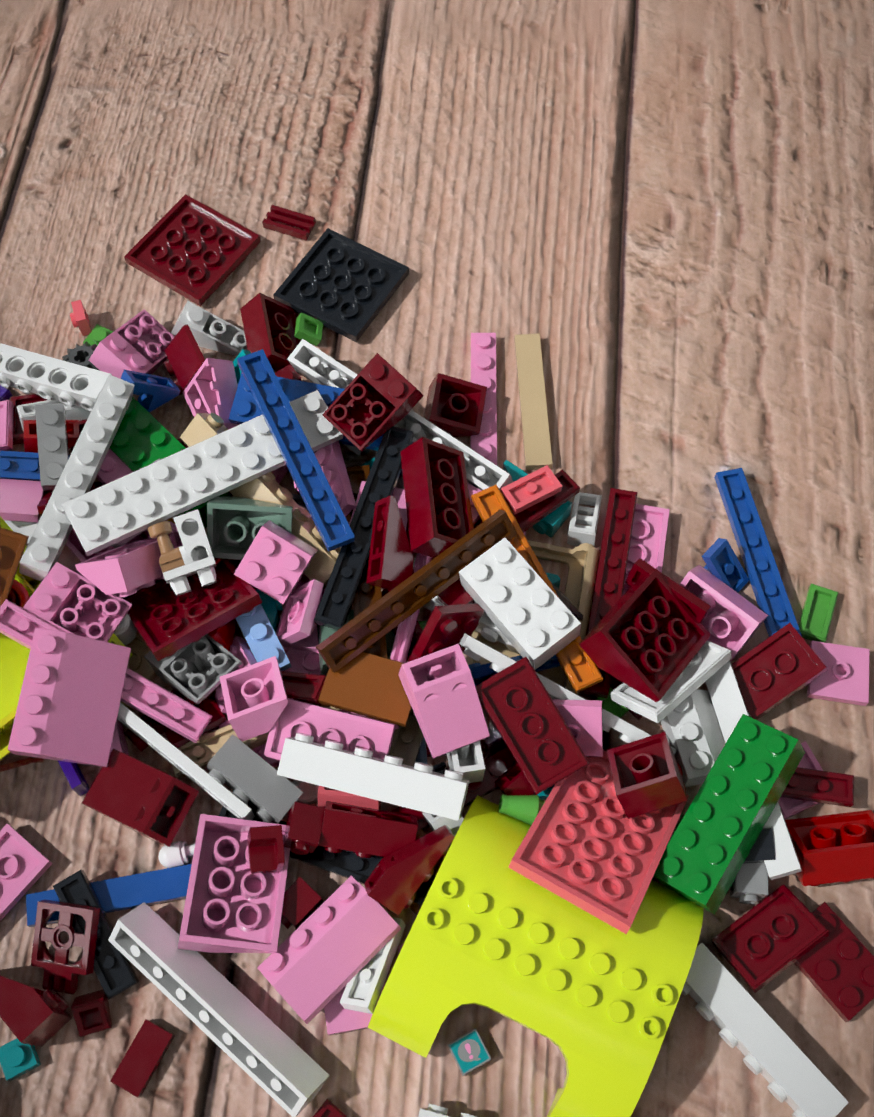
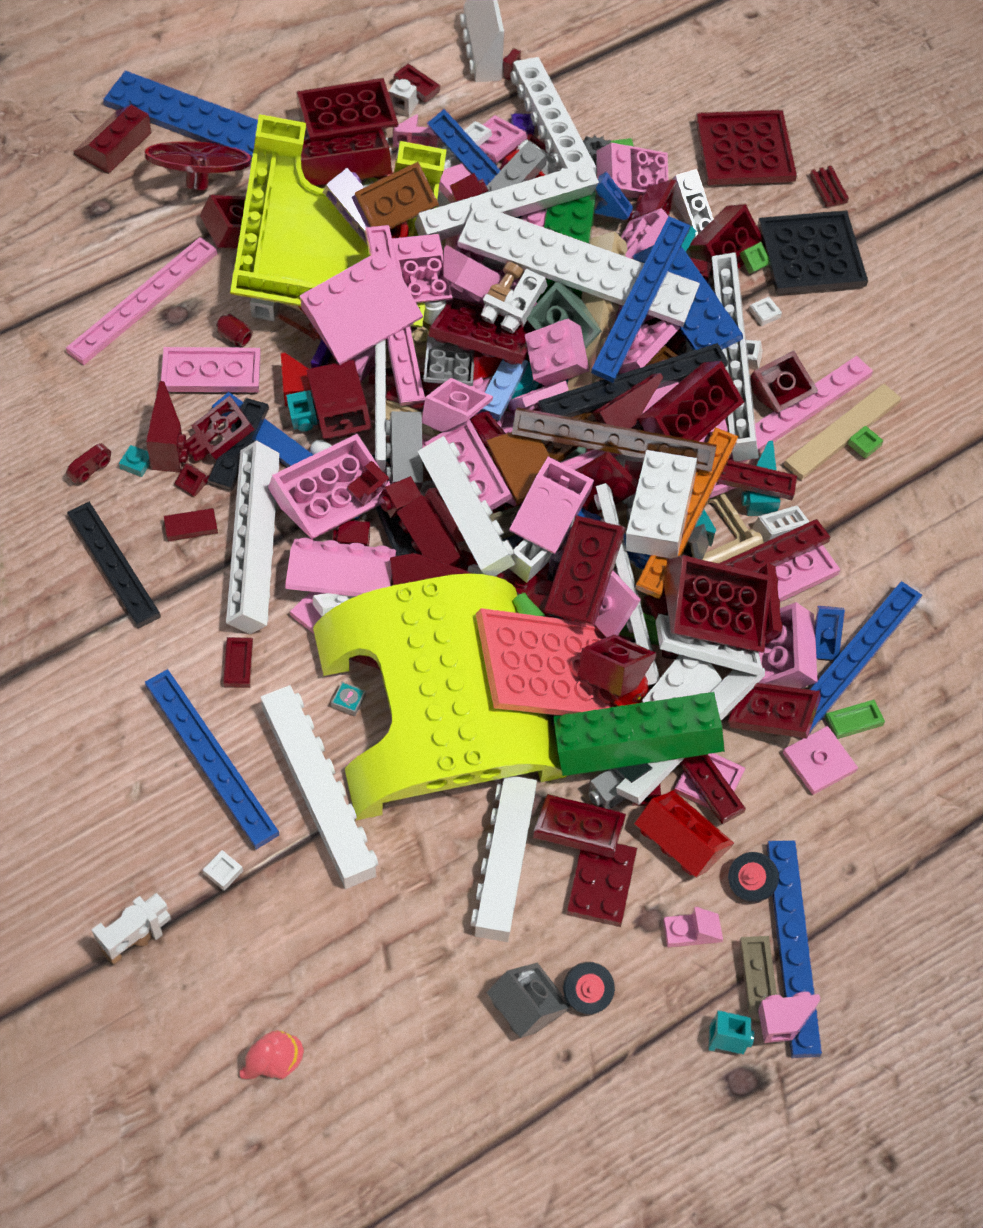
camera: 45 degrees right, 5 degrees down
coral plate [70,300,92,336] -> none
dark red slope [322,353,424,451] -> none
coral plate [500,465,562,515] -> none
none -> red slope [281,353,314,406]
none -> teal brick [286,390,318,432]
none -> dark red brick [449,173,489,202]
none -> white tile [749,297,782,326]
none -> bright green plate [848,425,884,459]

